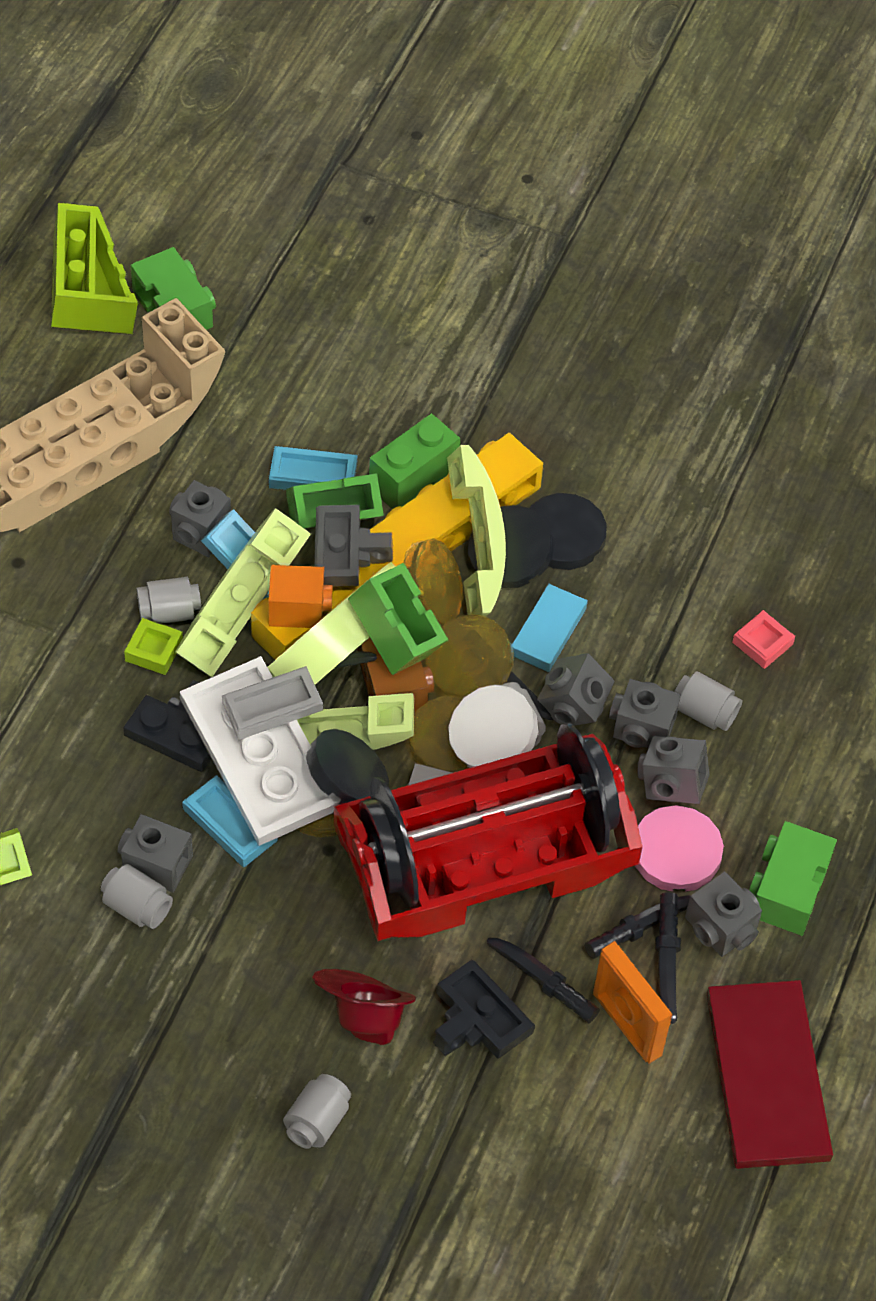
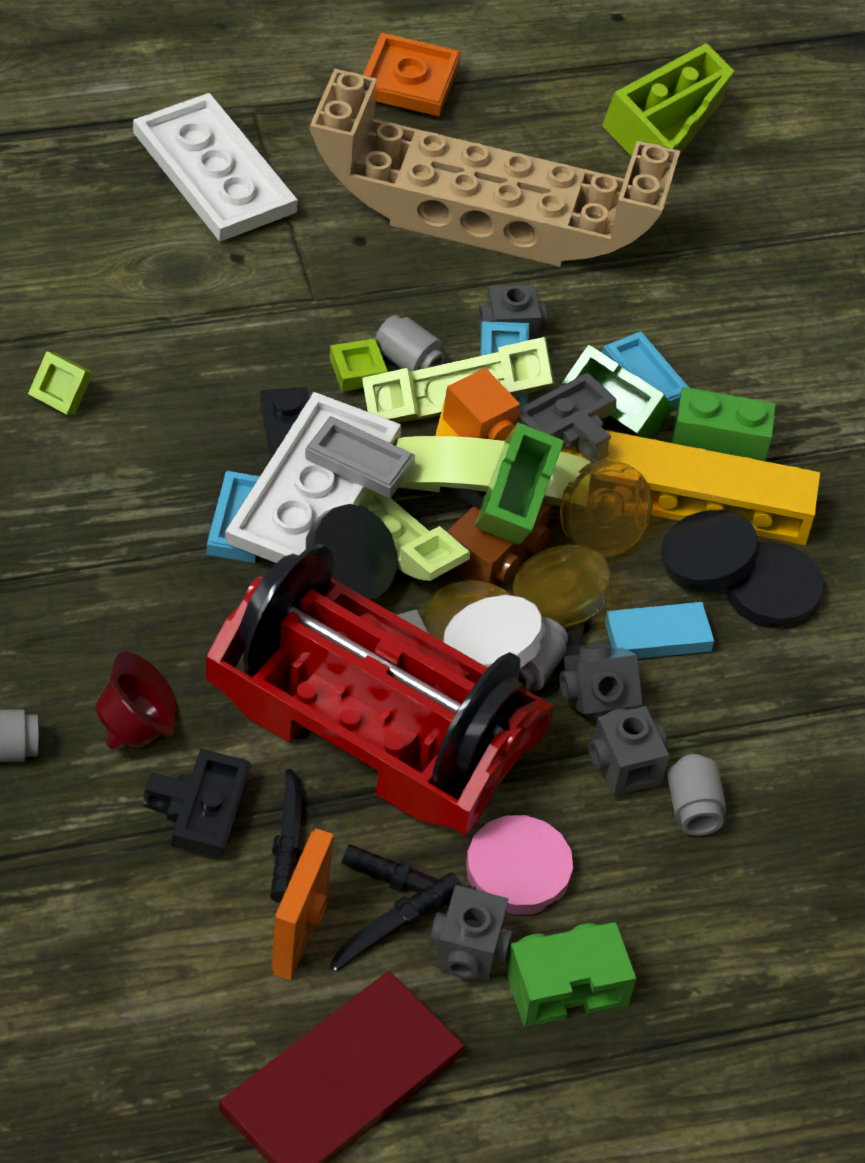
camera: 50 degrees right, 5 degrees down
light grey brick [101,864,173,929] -> none
dark grey brick [118,814,193,893] -> none
bright green brick [131,247,216,330] -> none
yellowish green slope [447,445,506,624] -> none
dark grey brick [638,736,710,804] -> none
coral tile [732,610,795,669] -> none

